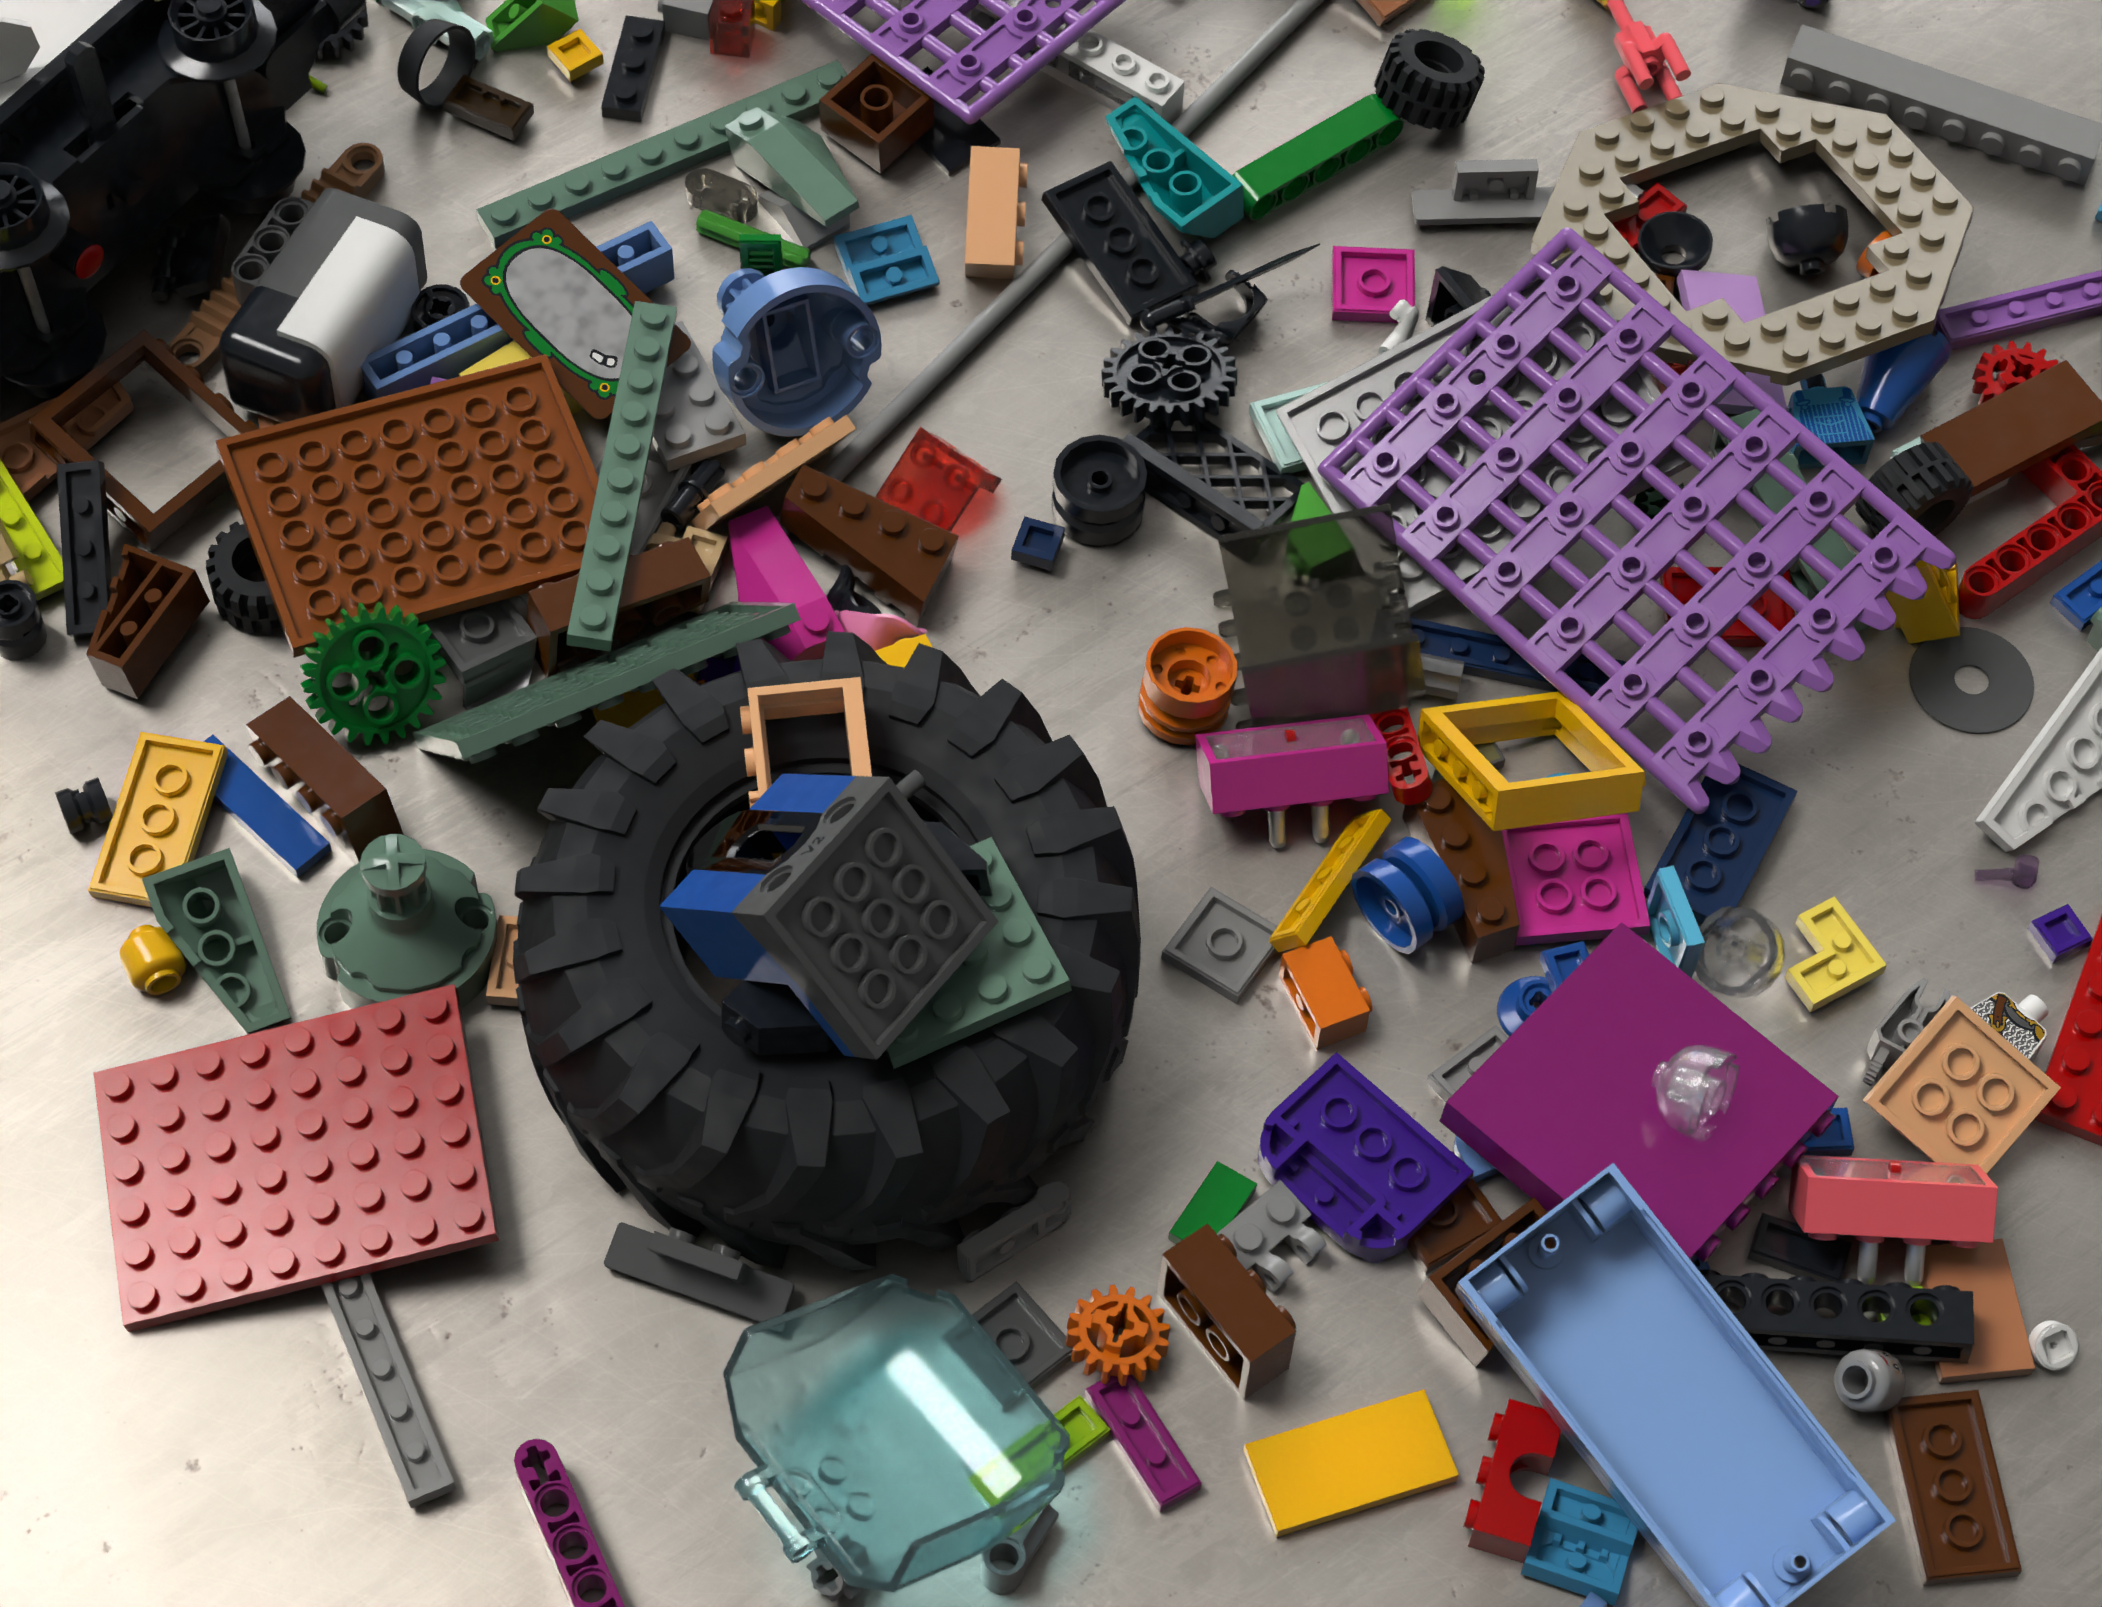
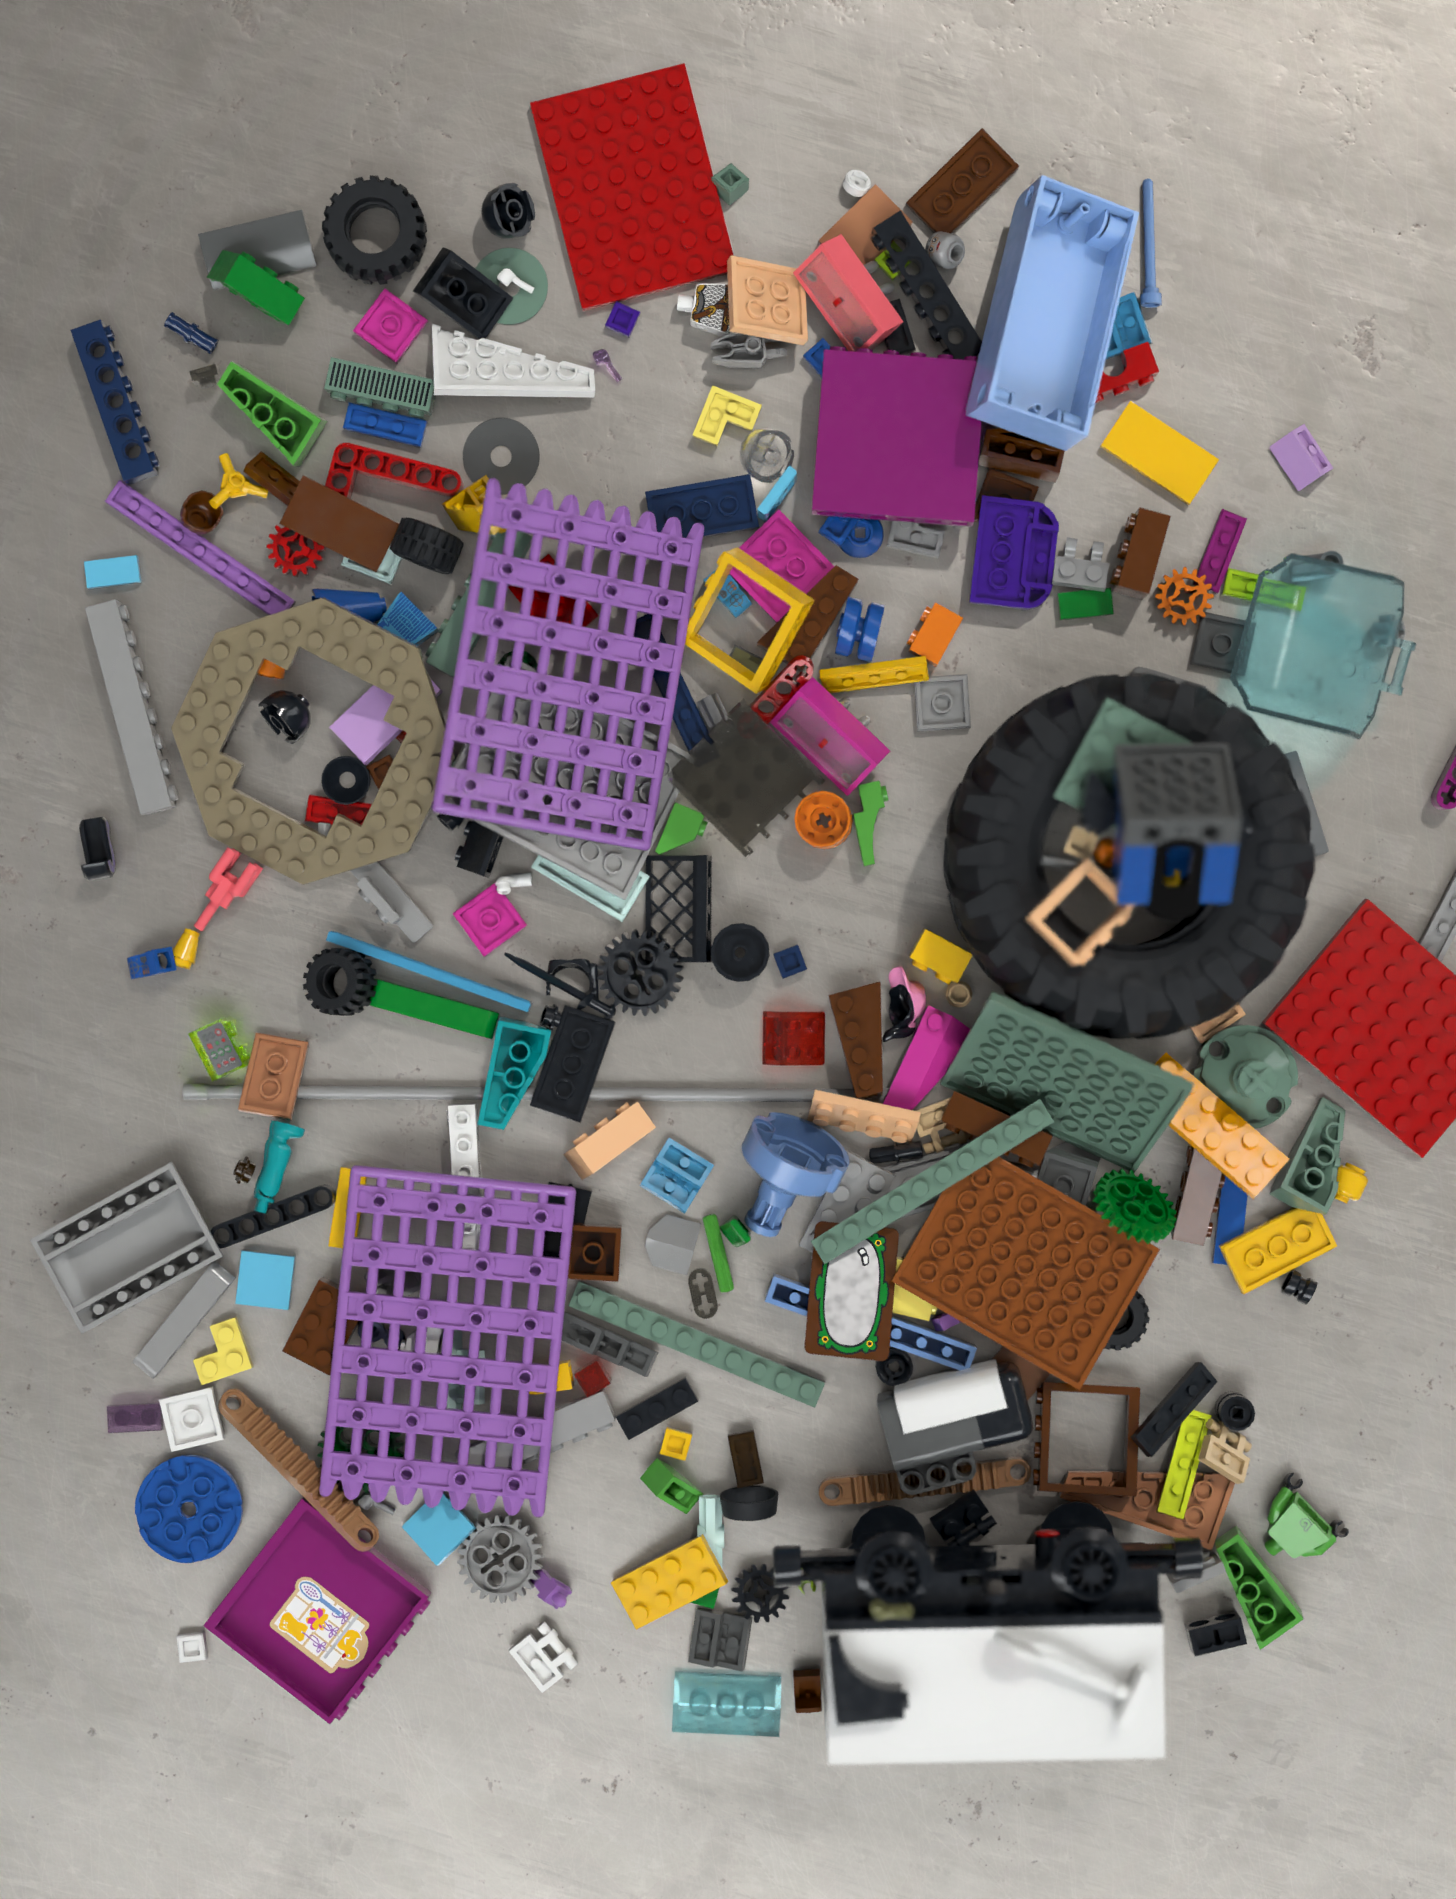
camera: 120 degrees left, 30 degrees up
reddish brown wedge [86,544,210,699] -> none
sand green wedge [724,107,860,227] -> none
clear cylinder [1652,1045,1739,1142] -> none
none -> dark azure tile [326,931,533,1012]
none -> dark grey slope [562,1311,658,1377]
none -> bright green slope [853,781,888,867]
none -> light orange plate [1155,1052,1289,1199]

